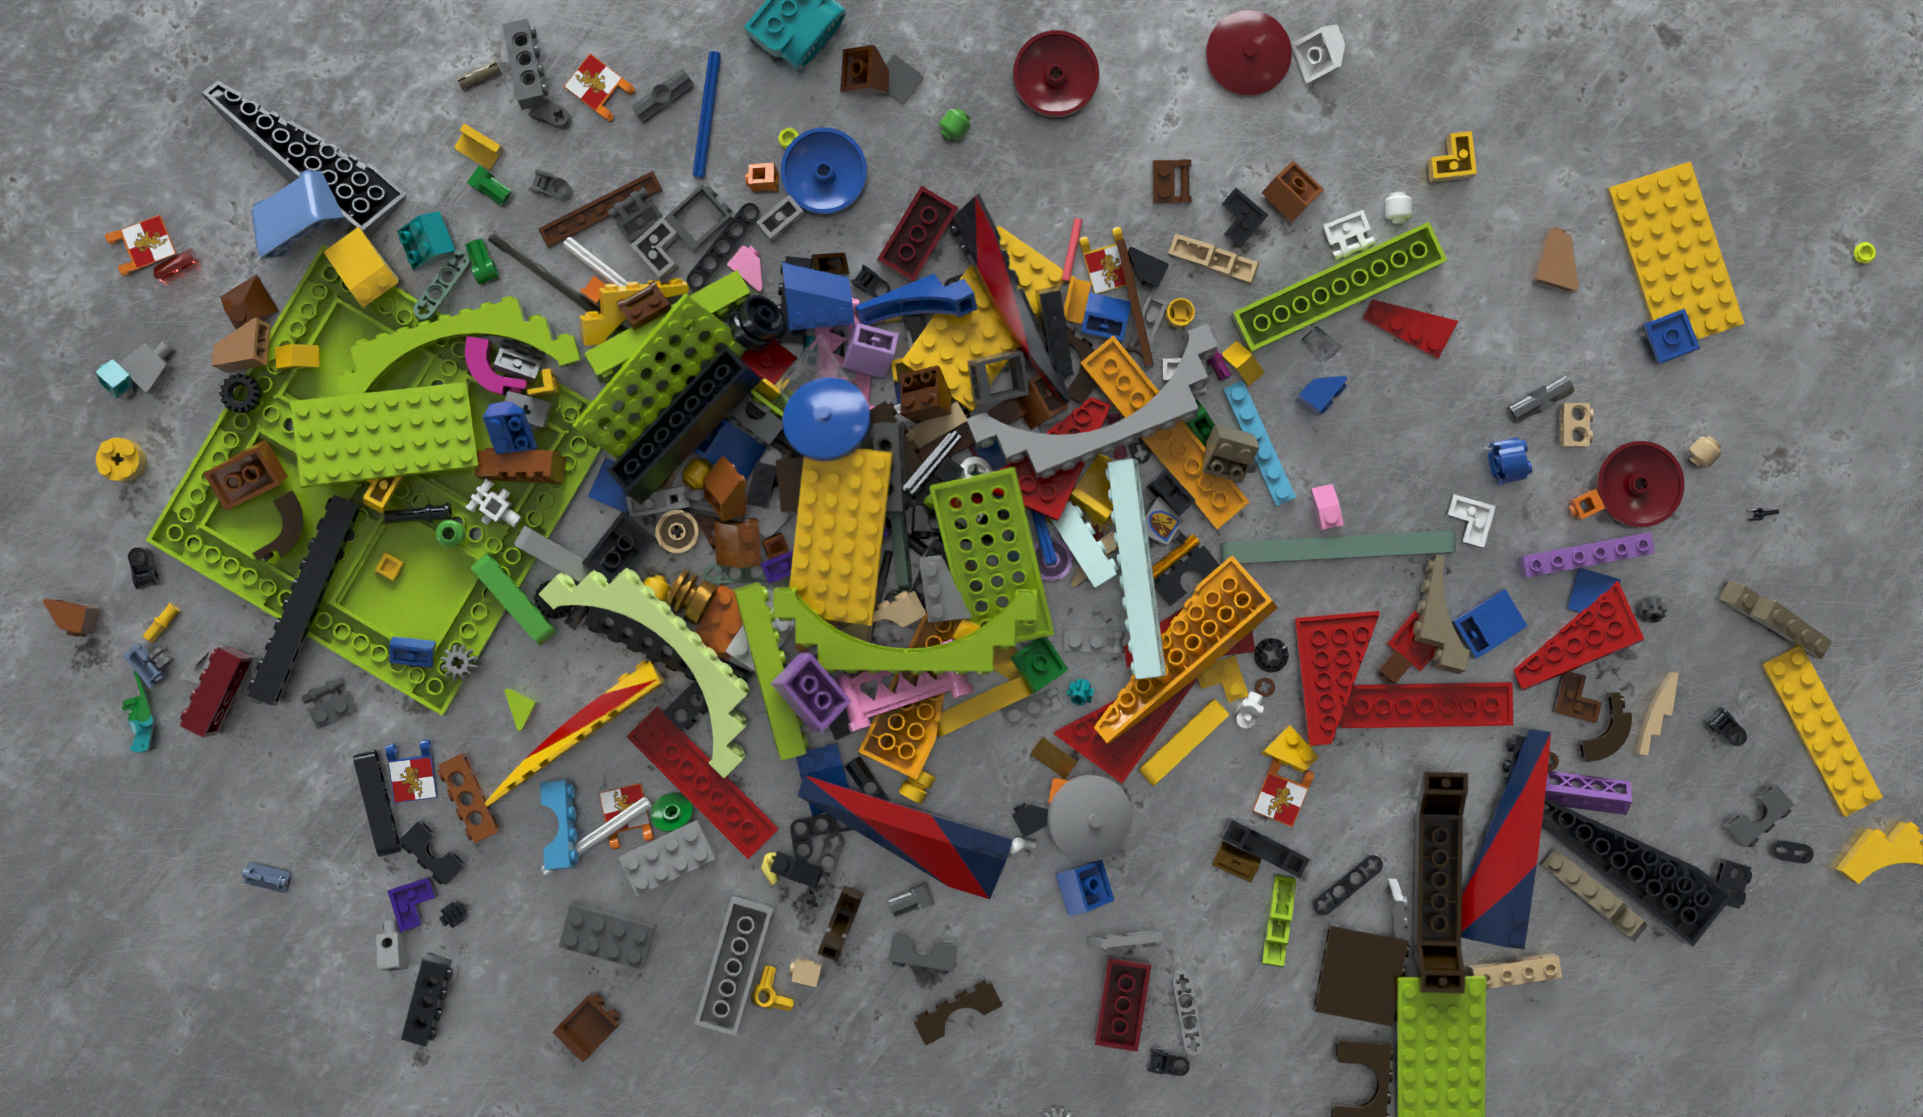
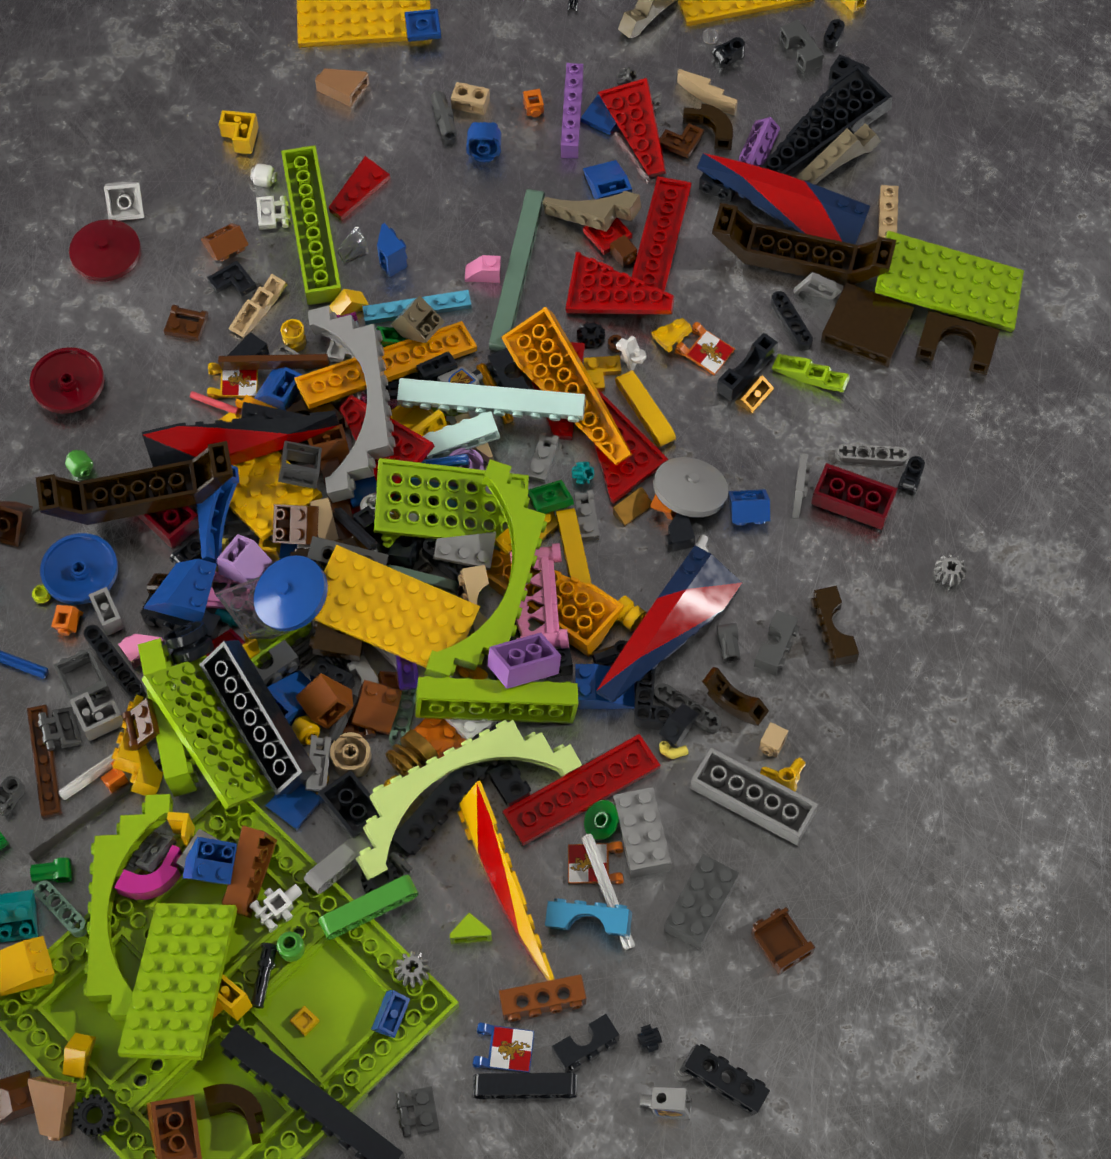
camera: 75 degrees left, 25 degrees down
dark purple plate [387,877,436,932] -> none
white plate [1447,494,1496,548] -> none
dark red dish [1596,441,1685,528] -> none
tan head [1689,435,1721,468] -> none
none -> dark brown slope [35,441,233,525]

